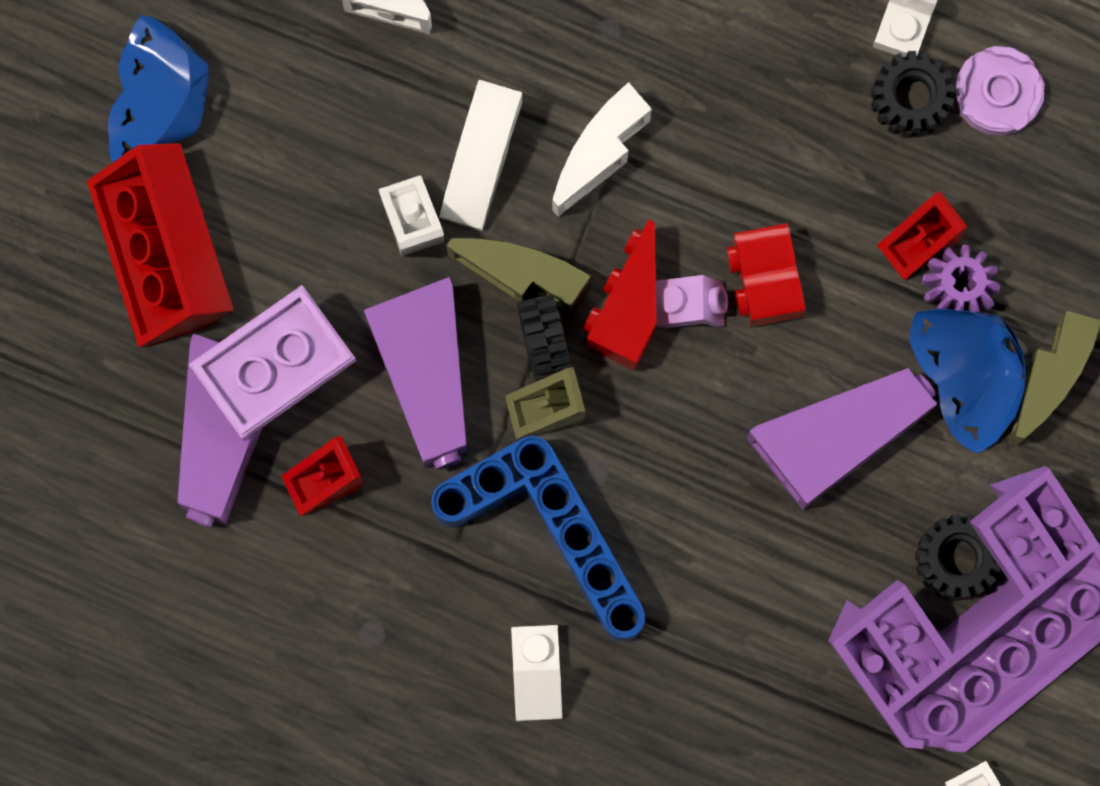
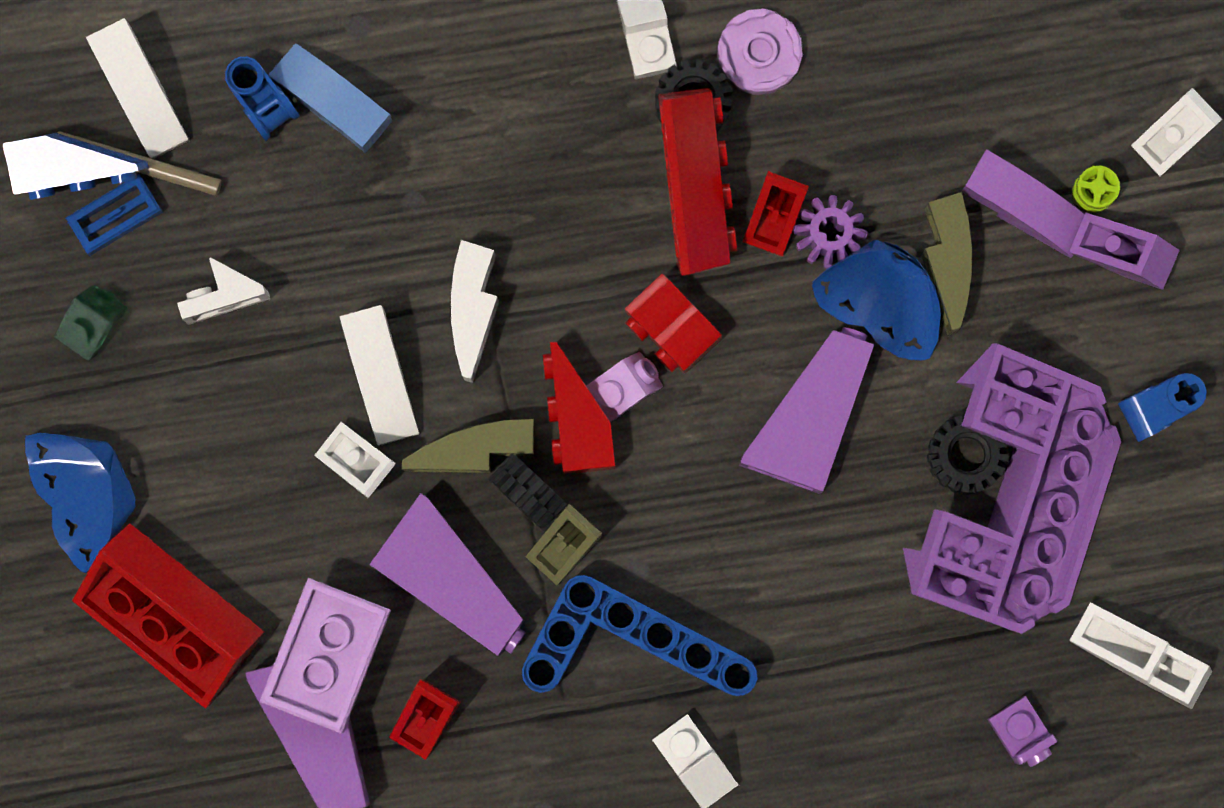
camera: 30 degrees left, 5 degrees up
none -> red slope [658,88,737,275]

